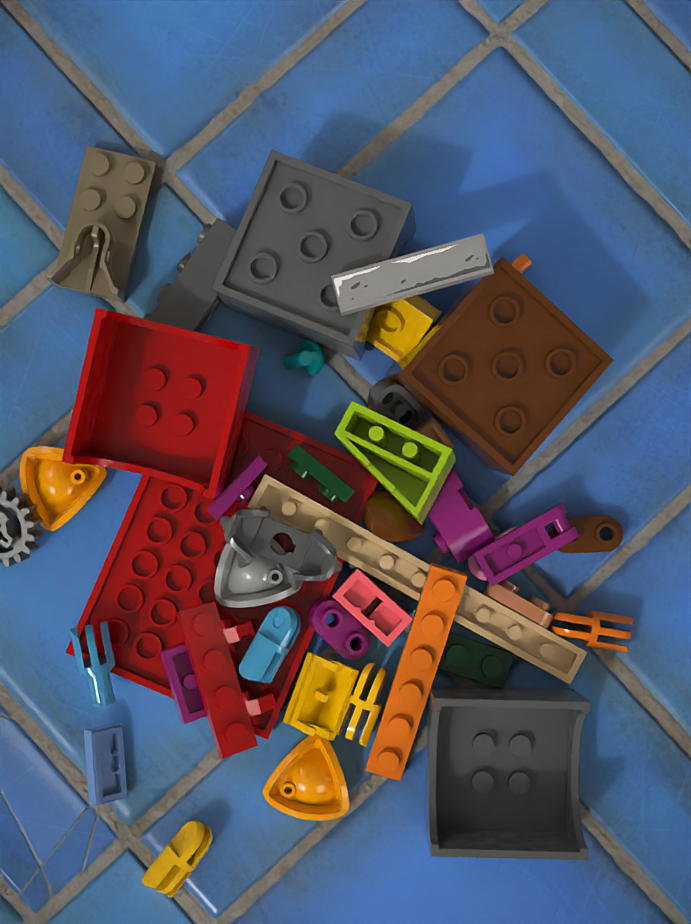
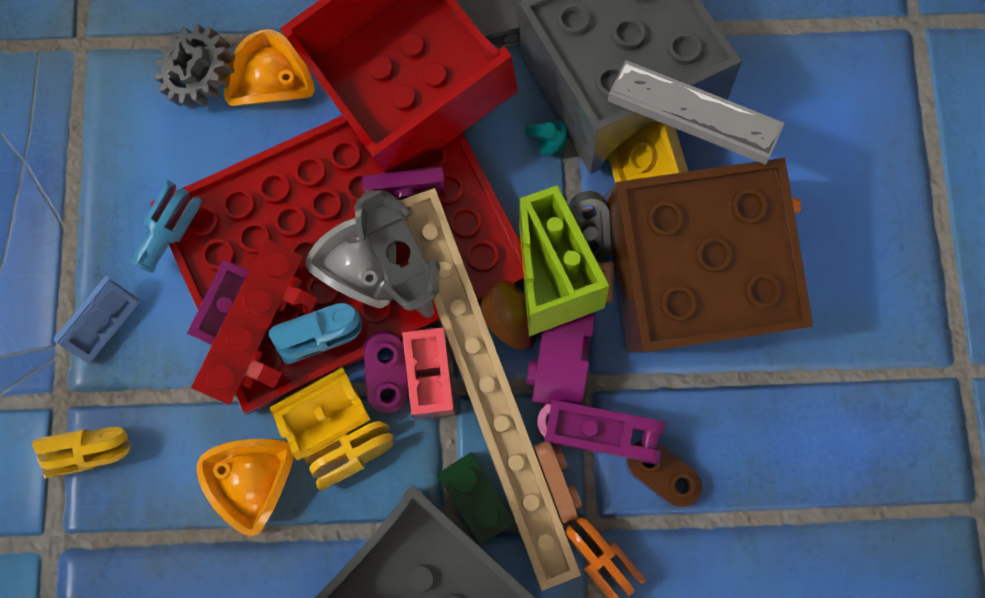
camera: 35 degrees right, 10 degrees down
dark green plate [287,444,355,504] -> none
orange plate [365,562,467,781] -> none

